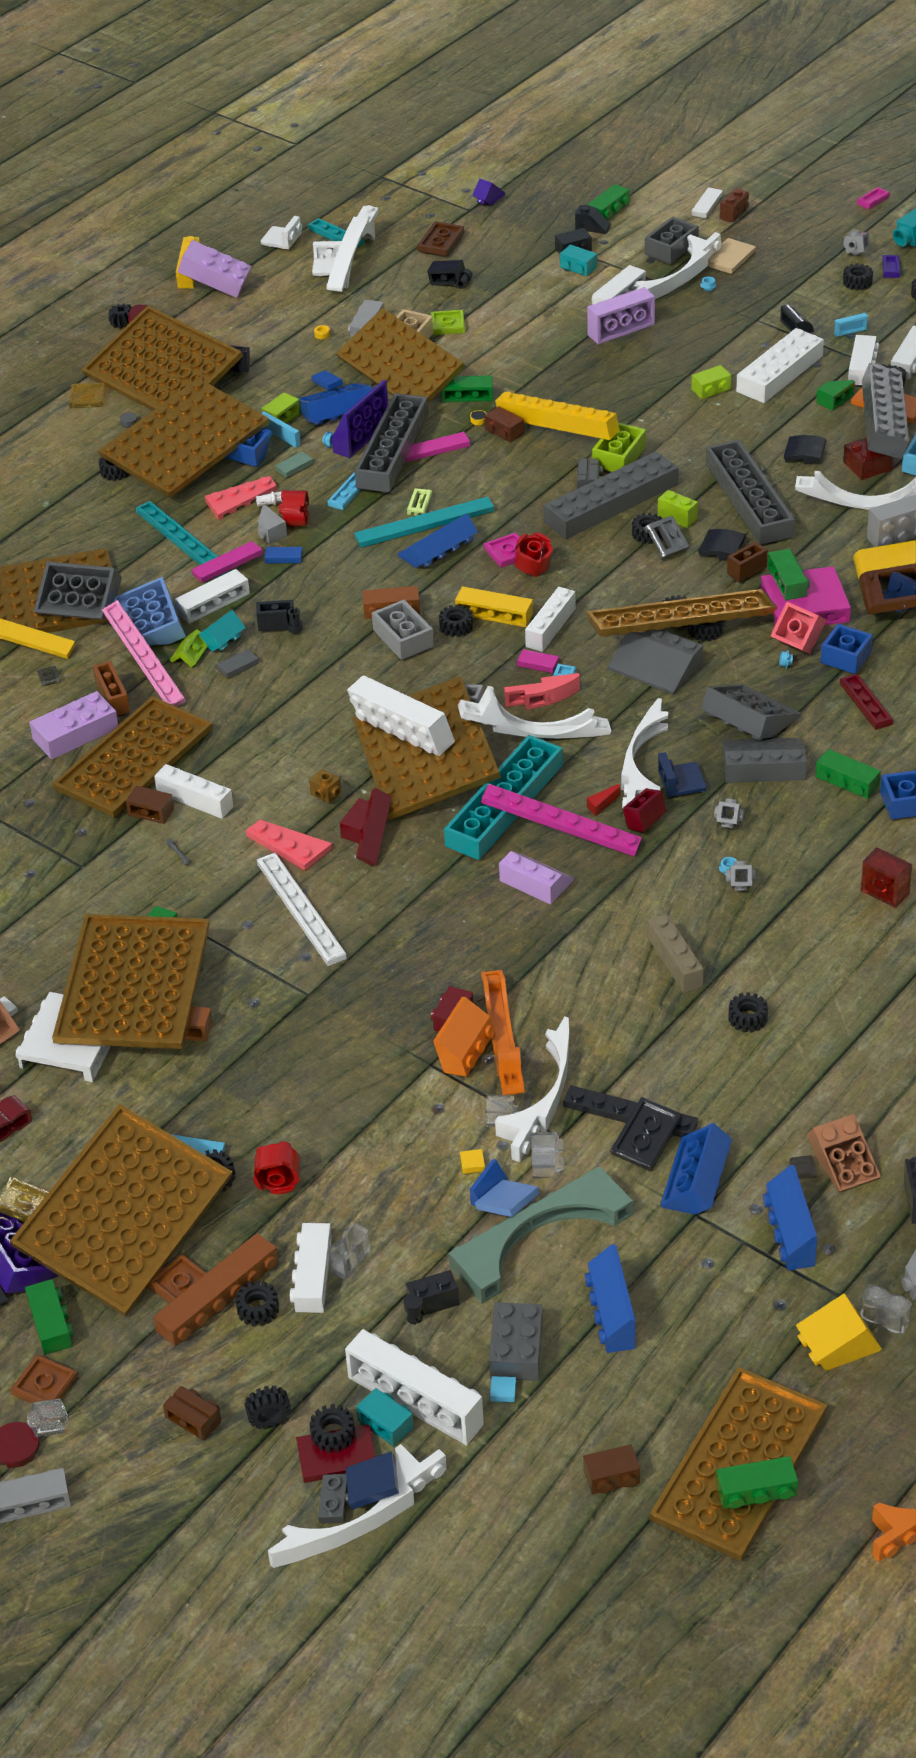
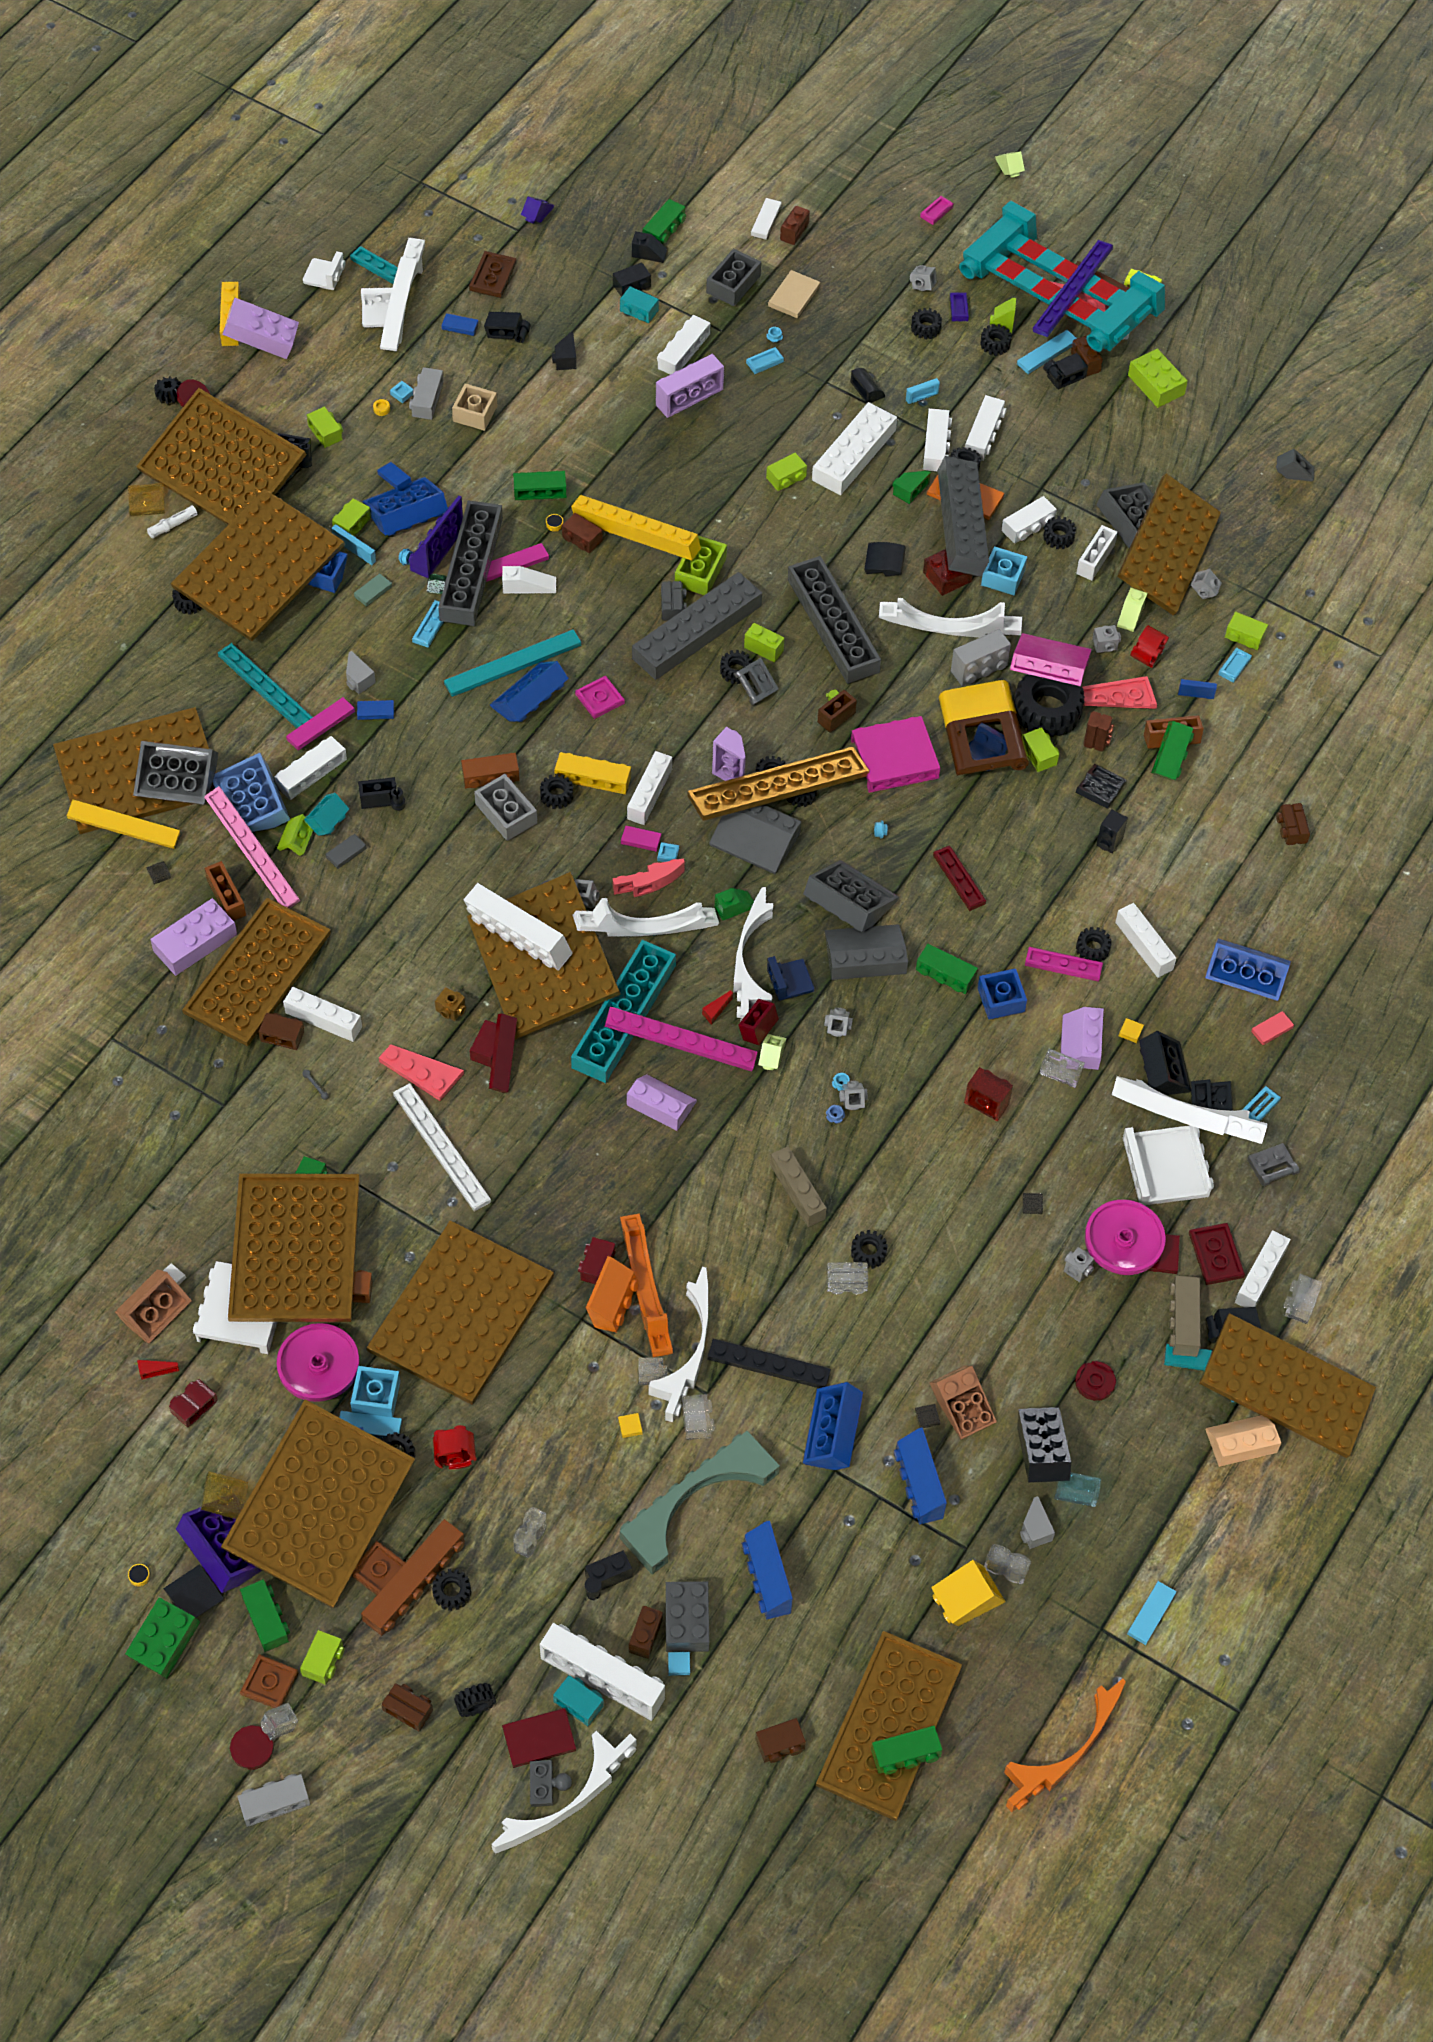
camera: 10 degrees left, 15 degrees up
dark grey tile [120,412,138,428] -> none
coral wing [205,476,277,520] -> none
white axle [256,491,283,507] -> none
red brick [279,490,309,526] -> none
white brick [290,1223,332,1313] -> none
black tyre [310,1404,355,1453] -> none
pearl gold plate [336,308,466,403] -> none
dark blue tile [346,1451,399,1510] -> none
yellowish green tile [407,489,432,516] -> none
lime tile [430,310,465,335] -> none
blue slope [470,1159,507,1206] -> none
medium blue tile [475,1180,540,1217] -> none
red brick [514,532,553,577] -> none
black tile [610,1097,682,1172] -> none
white slope [635,232,722,299] -> none
black slope [698,529,746,560] -> none
green brick [767,549,810,601] -> none
coral brick [771,602,827,654] -> none
blue brick [820,624,873,674] -> none
none -> white pin [147,505,198,539]
none -> dark pink dish [277,1323,359,1402]
none -> lime brick [300,1630,345,1685]
none -> lime brick [307,406,343,448]
none -> medium azure brick [350,1366,401,1417]
none -> pearl gold plate [366,1221,554,1405]
none -> medium azure plate [390,381,414,403]
none -> slope [427,574,447,594]
none -> blue tile [441,313,479,336]
none -> white slope [502,566,556,594]
none -> black slope [552,332,577,370]
none -> reddish brown brick [628,1606,663,1659]
none -> lavender slope [712,727,745,781]
none -> green slope [714,888,754,921]
none -> medium azure tile [746,347,784,374]
none -> yellowish green slope [758,1034,787,1070]
none -> medium blue plate [826,1105,845,1123]
none -> clear brick [826,1263,868,1294]

